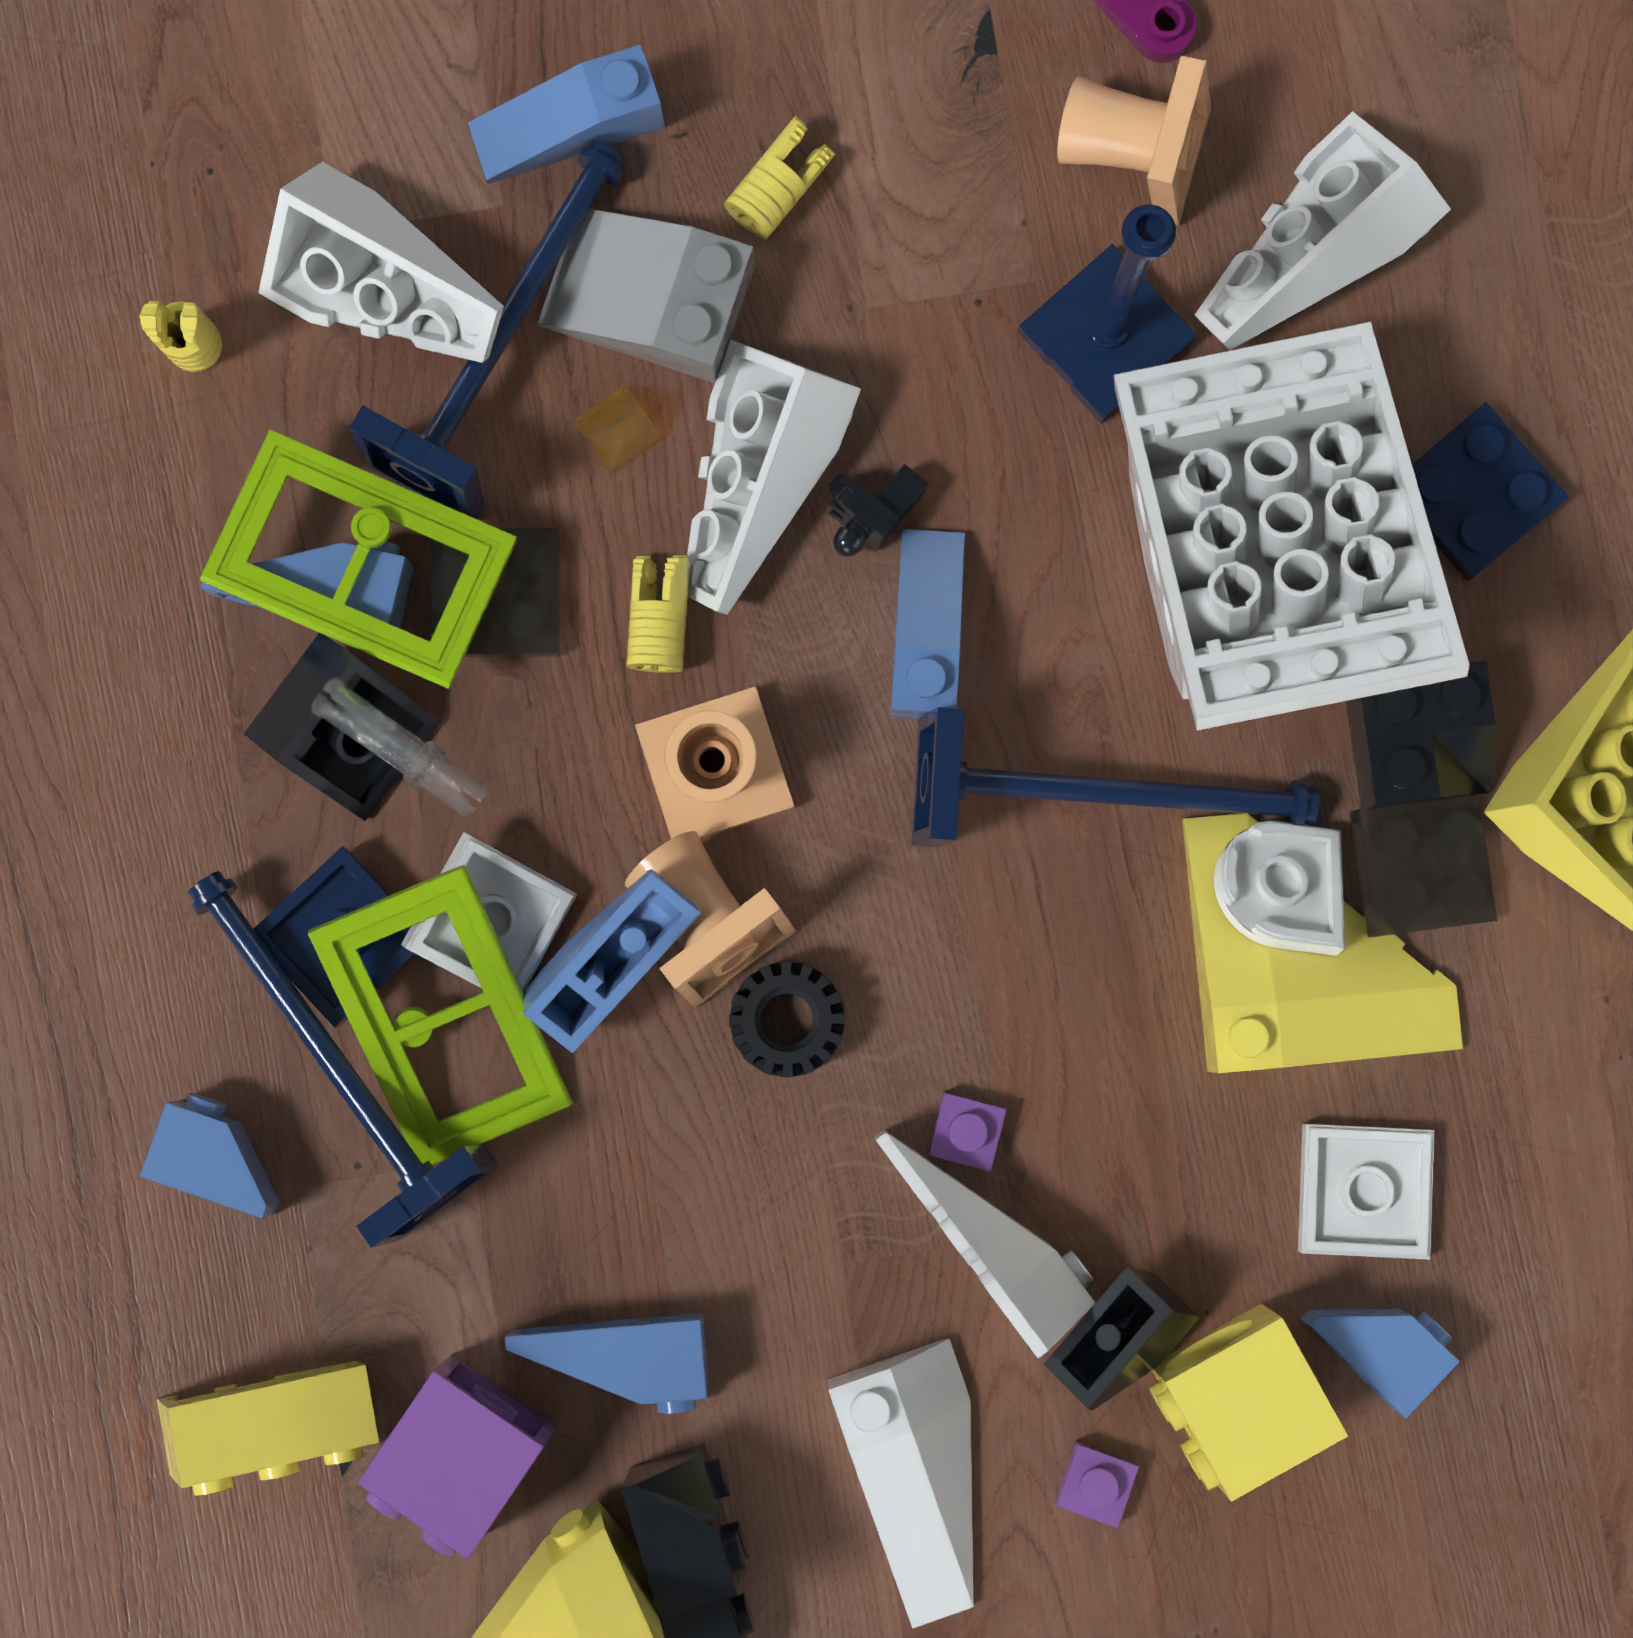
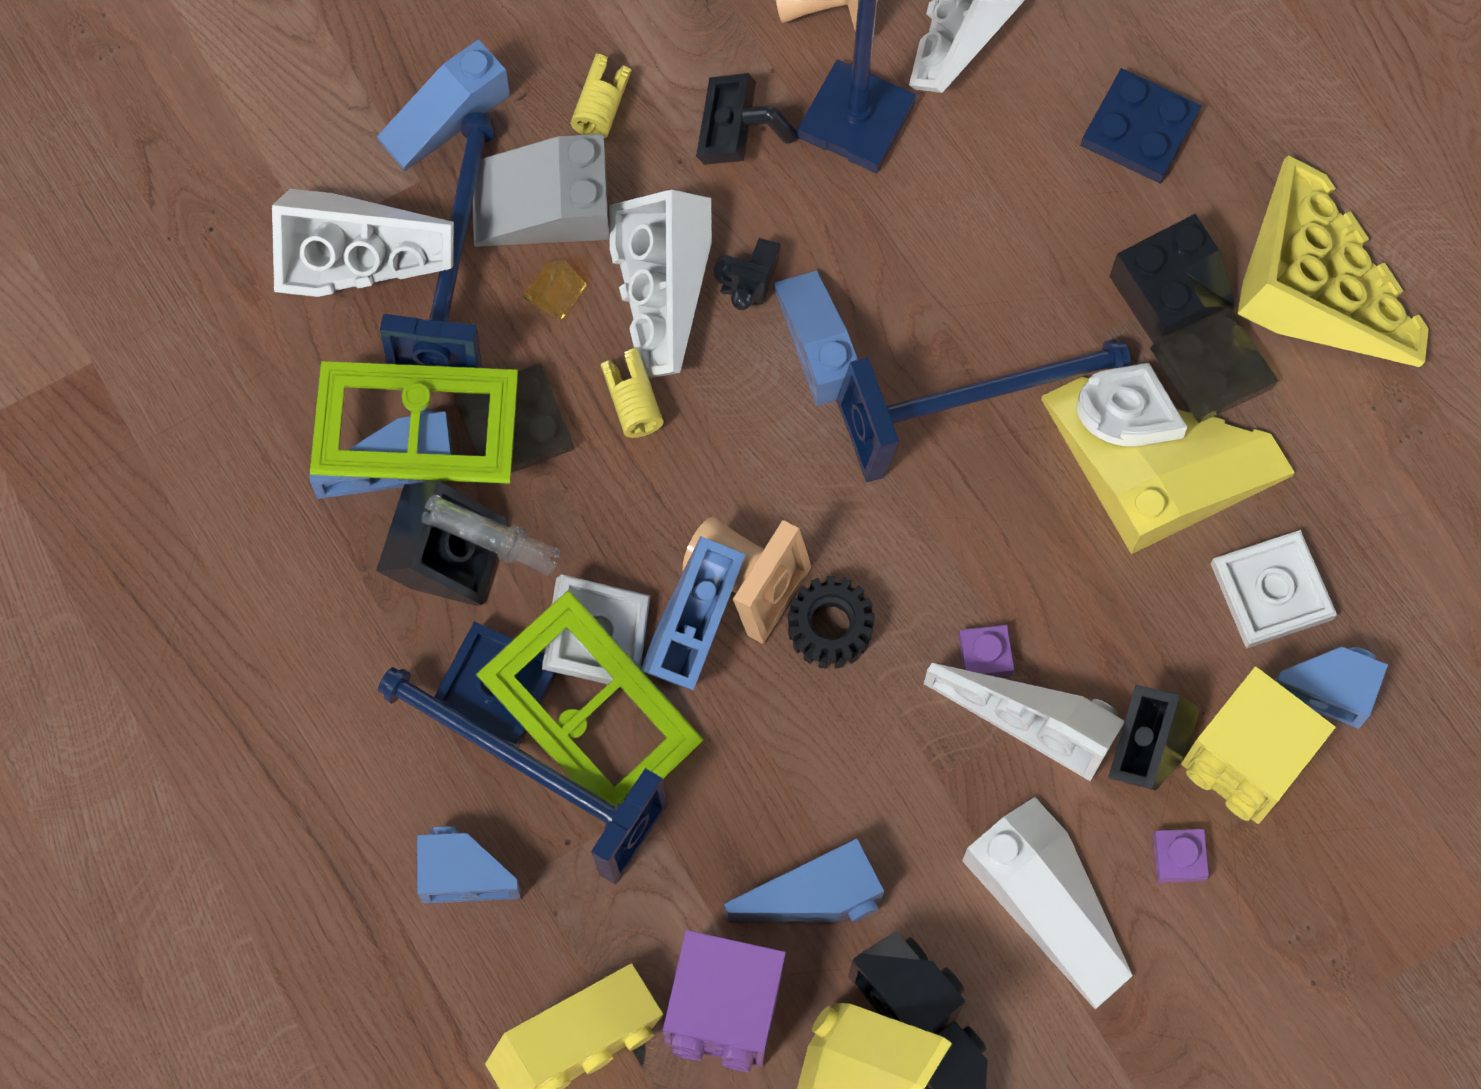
camera: 25 degrees left, 15 degrees down
light yellow hinge [139,301,223,372] -> none
light nougat plant [635,686,795,839] -> none
white wedge [1114,322,1470,730] -> none
none -> black plate [696,73,797,165]

